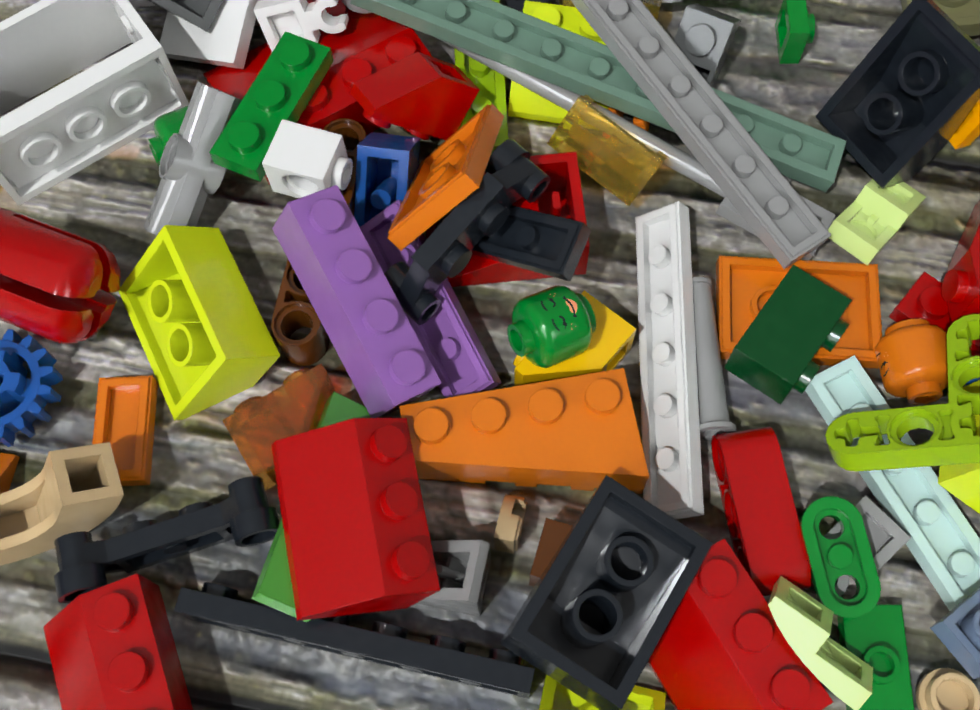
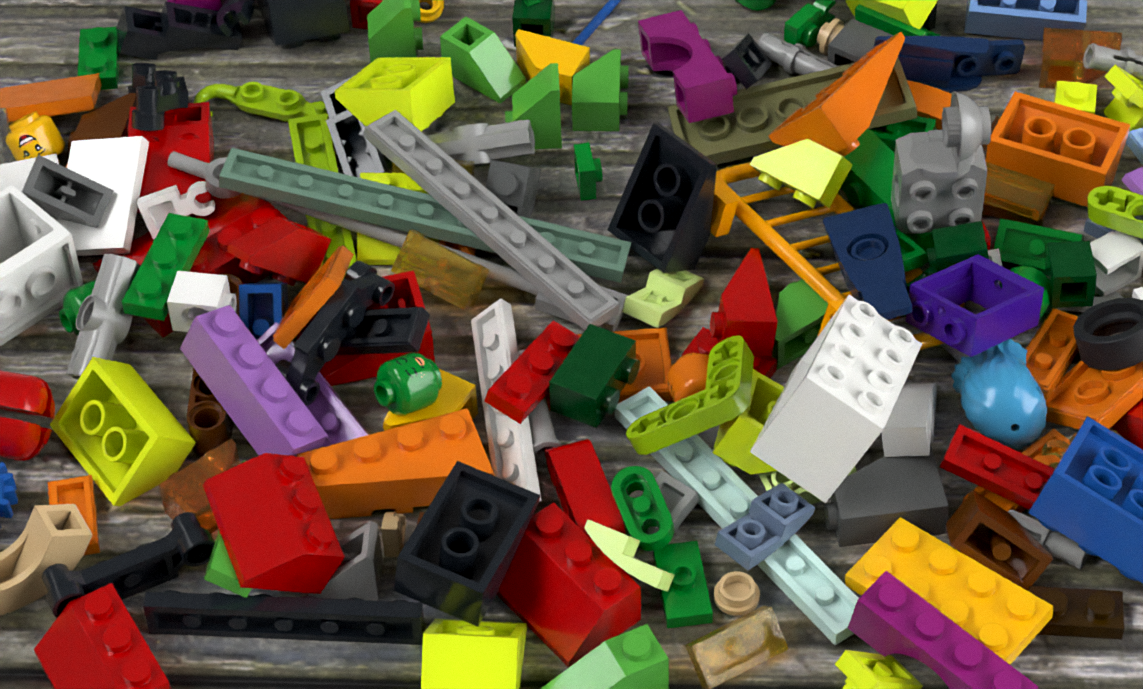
camera: 10 degrees left, 20 degrees down
none -> red plate [484,320,580,424]

